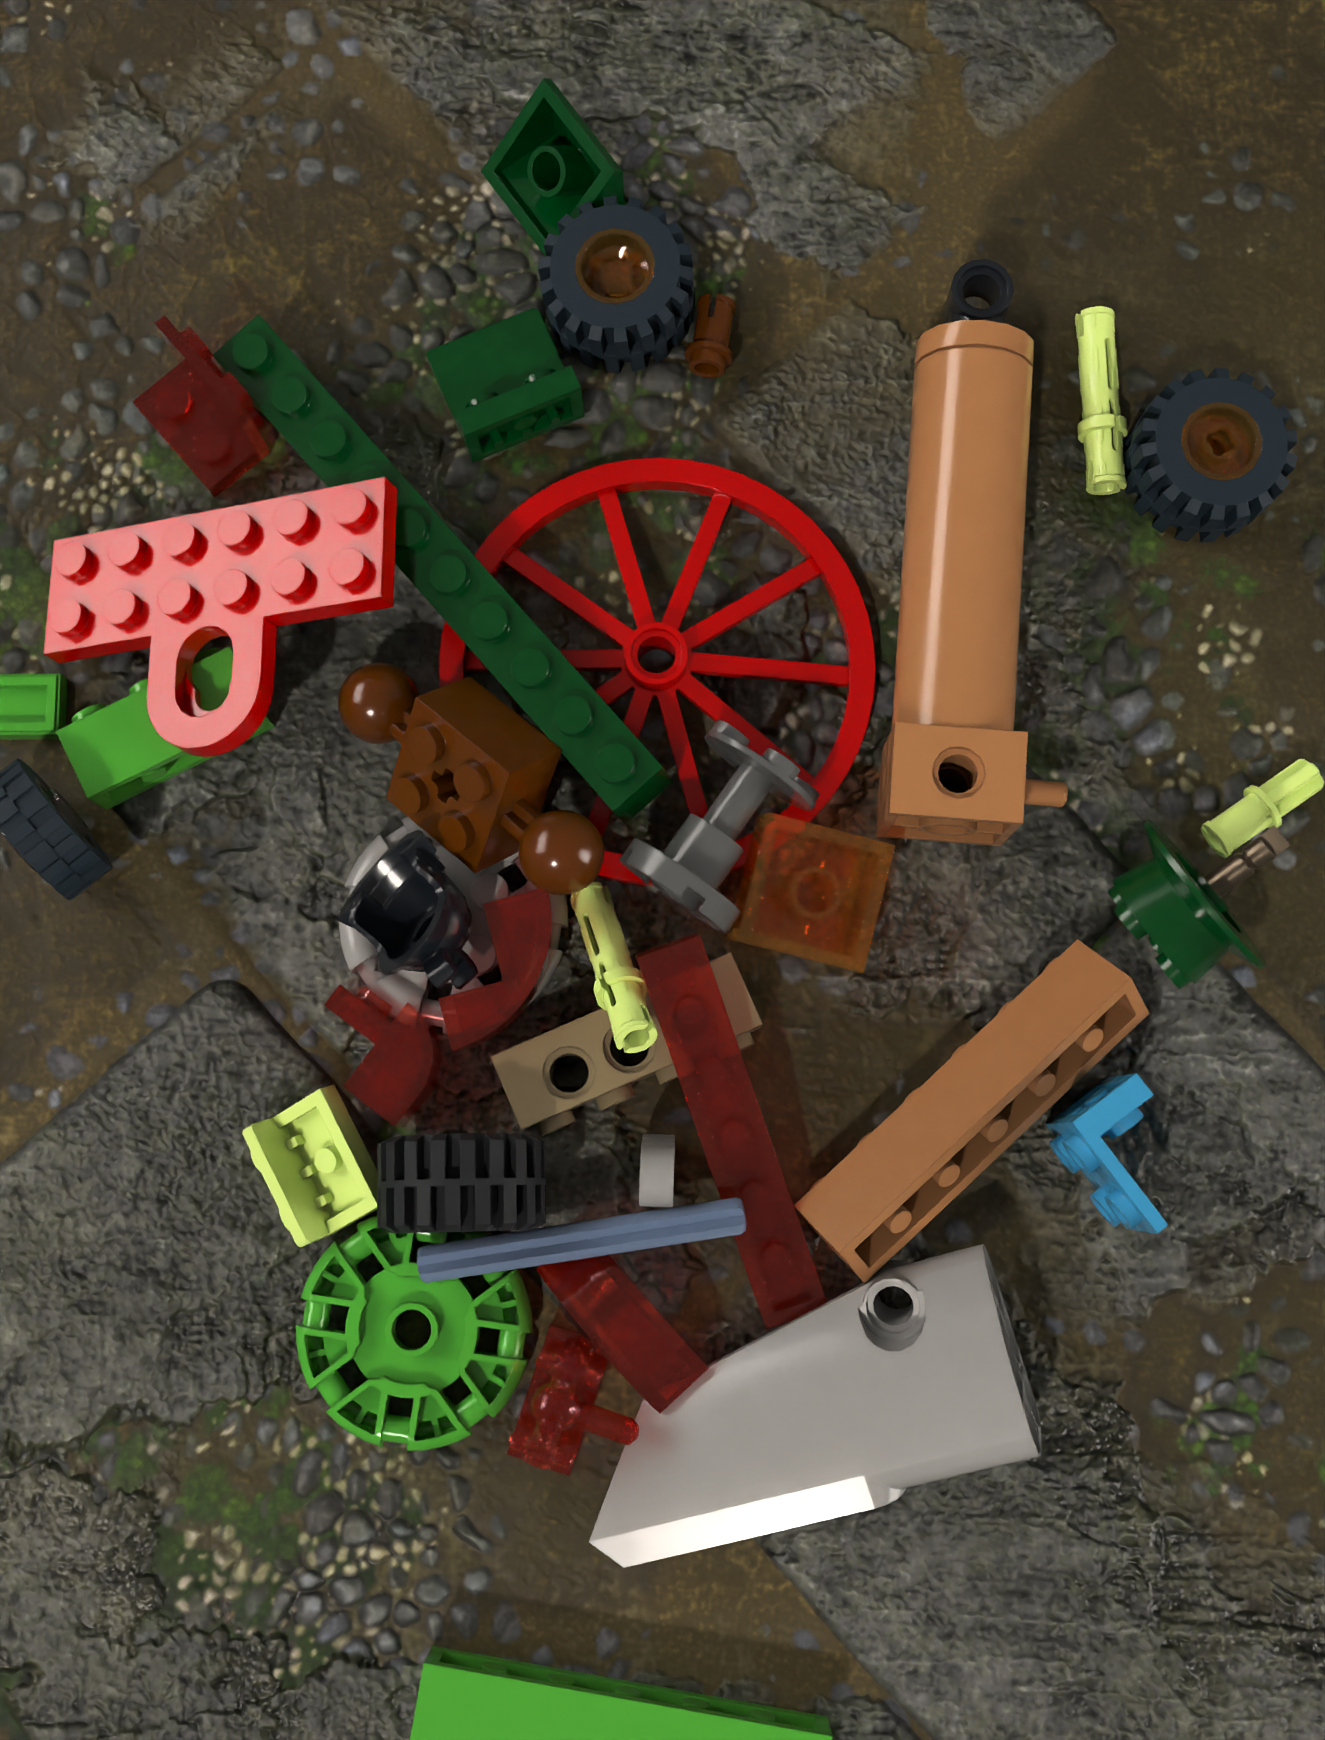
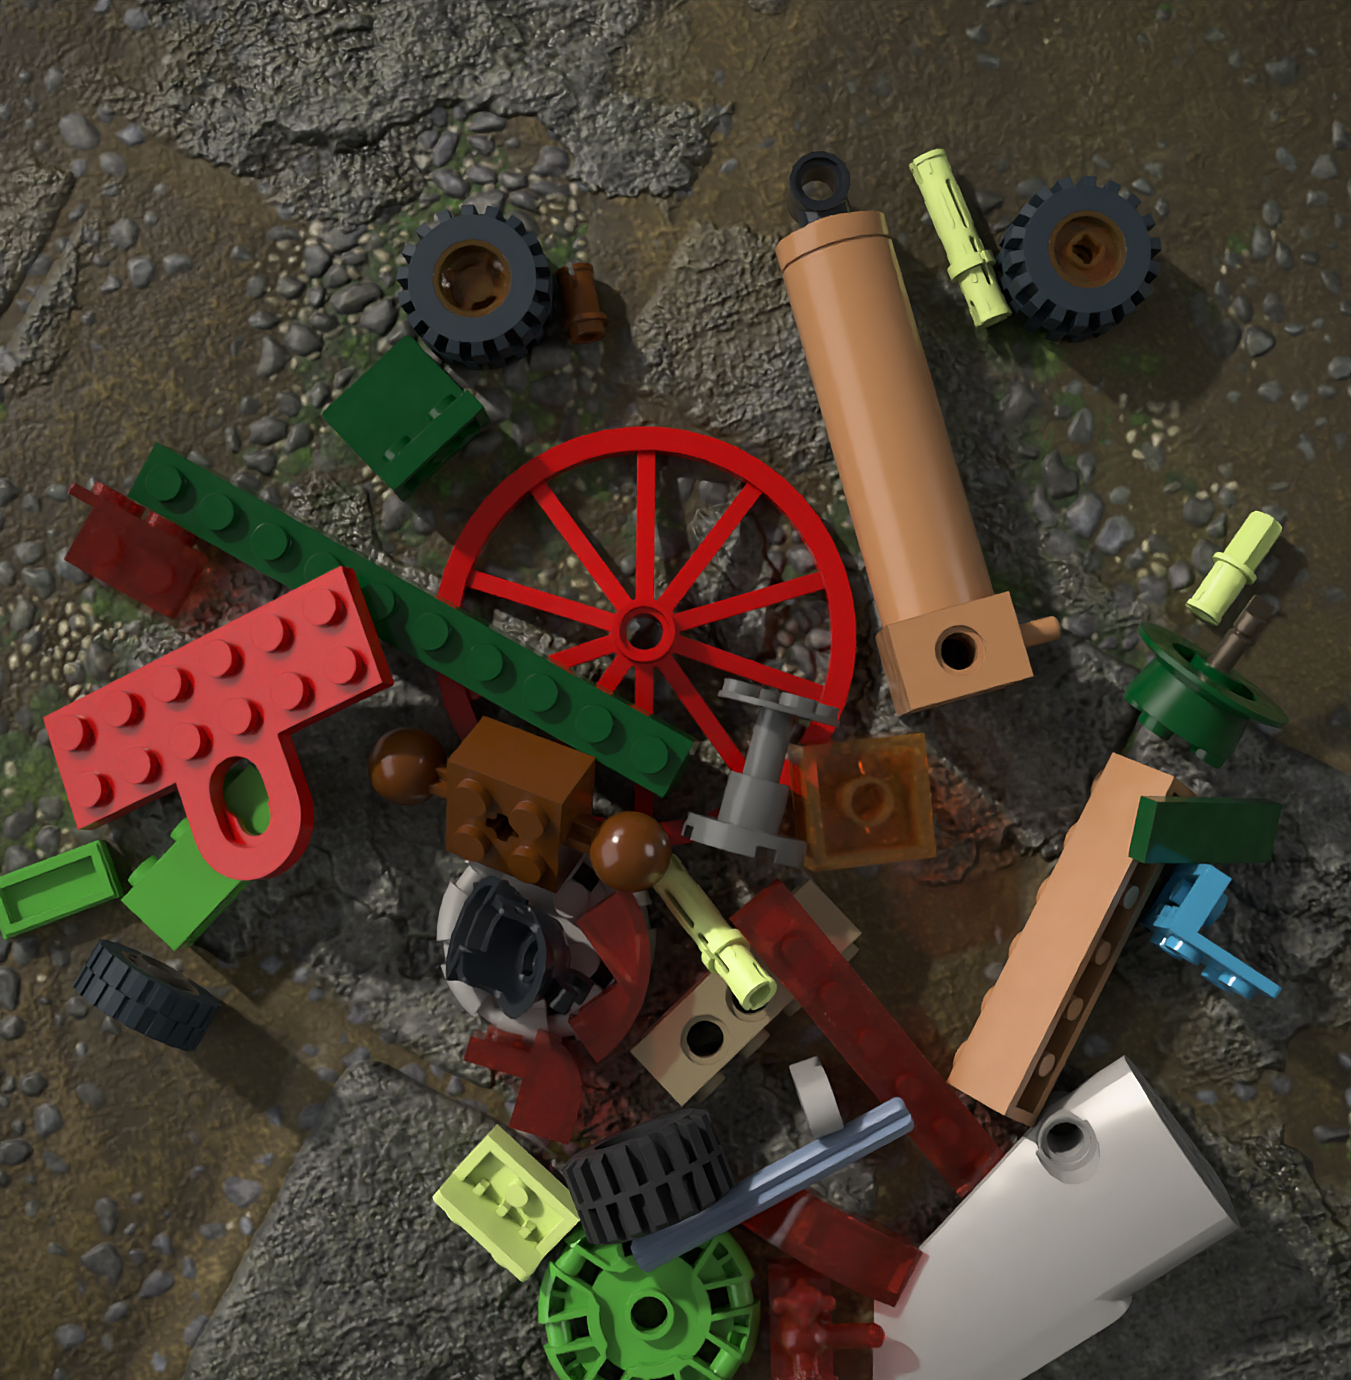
camera: 25 degrees left, 5 degrees up
dark green slope [481,78,625,257] -> none
none -> dark green tile [1128,796,1282,863]

